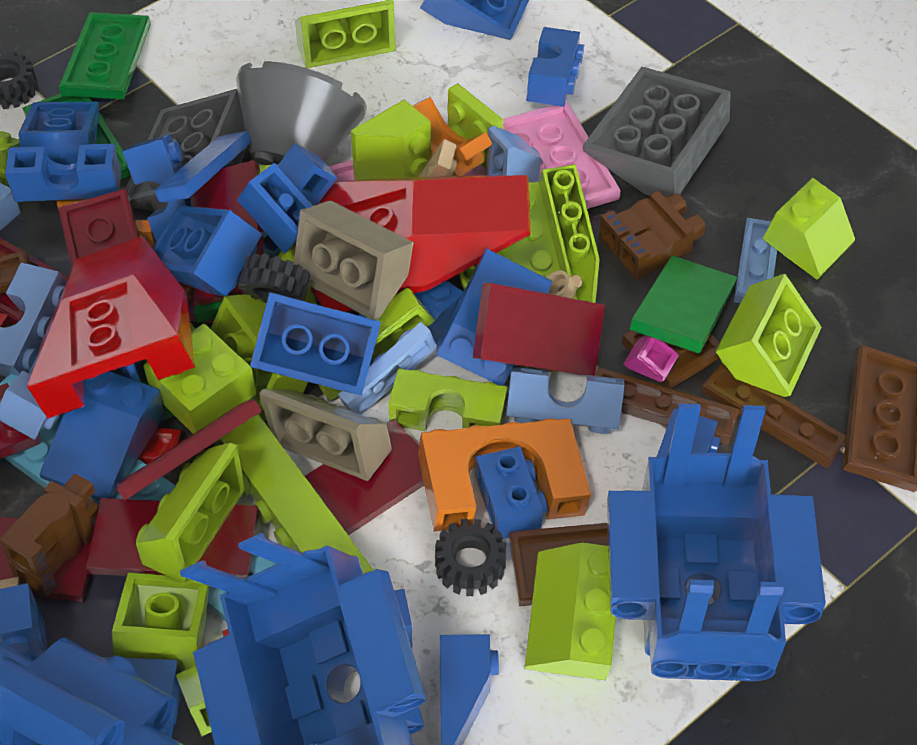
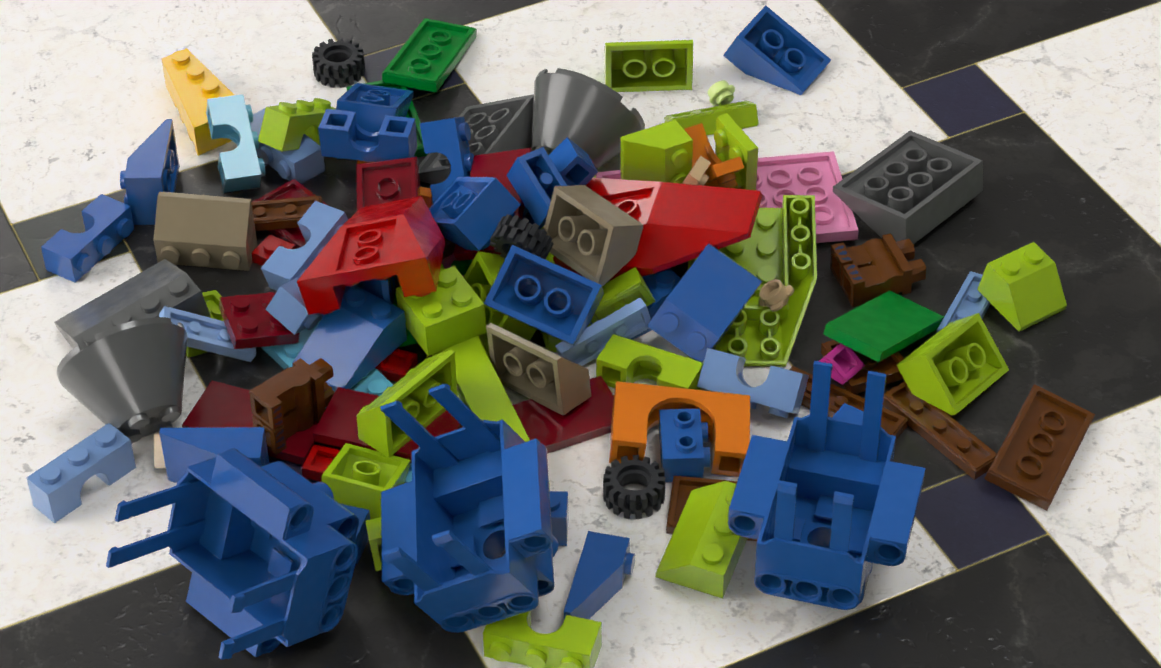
camera: 15 degrees right, 10 degrees down
dark red tile [116,399,261,501] -> none
blue tile [154,130,252,203] -> none
dark red tile [472,283,605,376] -> none
medium blue slope [487,126,541,183] -> none
blue arch [526,27,585,107] -> none
none -> red plate [301,444,340,481]
none -> lime slope [664,100,759,135]
none -> yellowish green plate [707,80,735,106]

